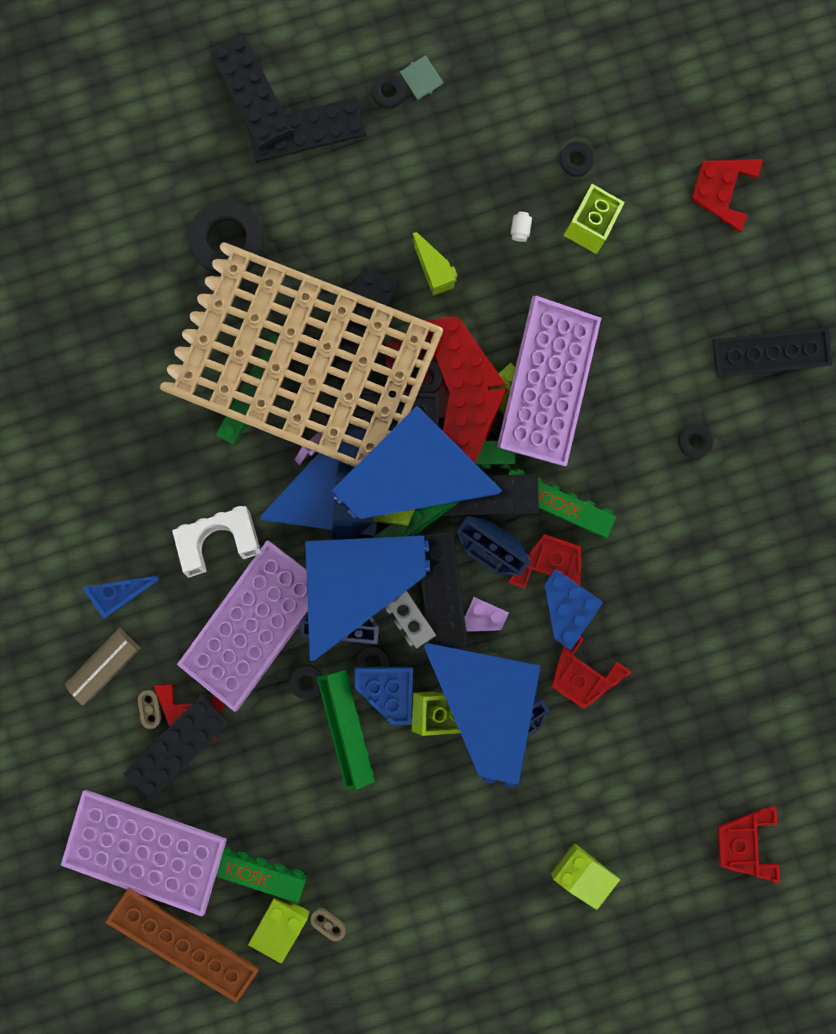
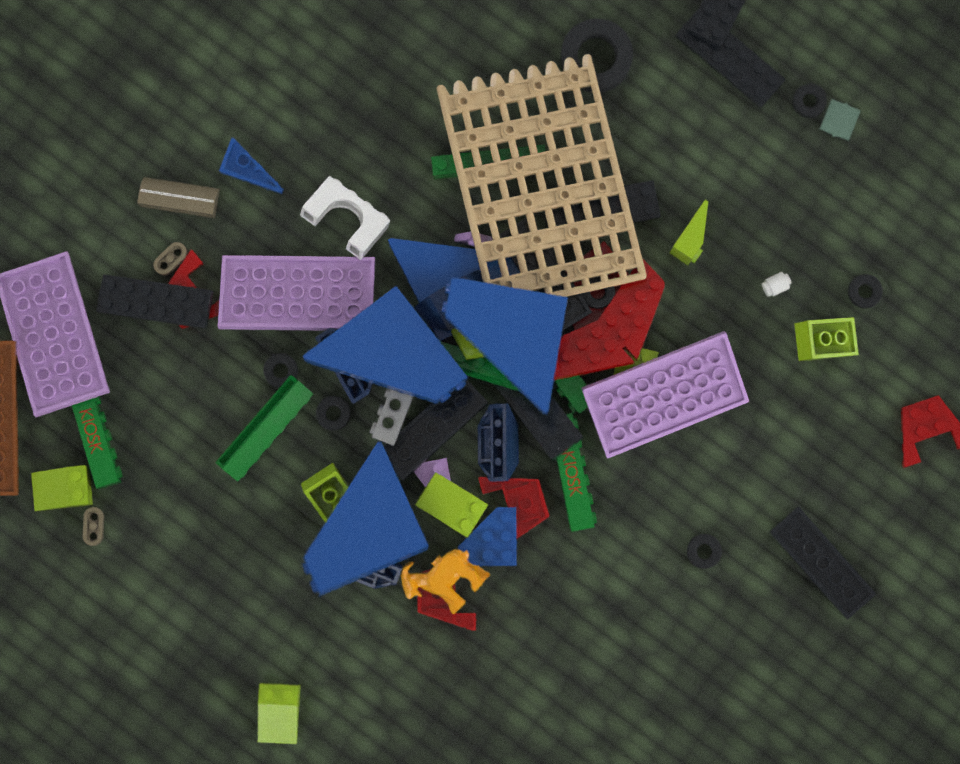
camera: 50 degrees right, 5 degrees down
blue plate [354,666,413,725] -> none
none -> light orange animal [401,549,490,614]
none -> lime slope [415,472,488,538]

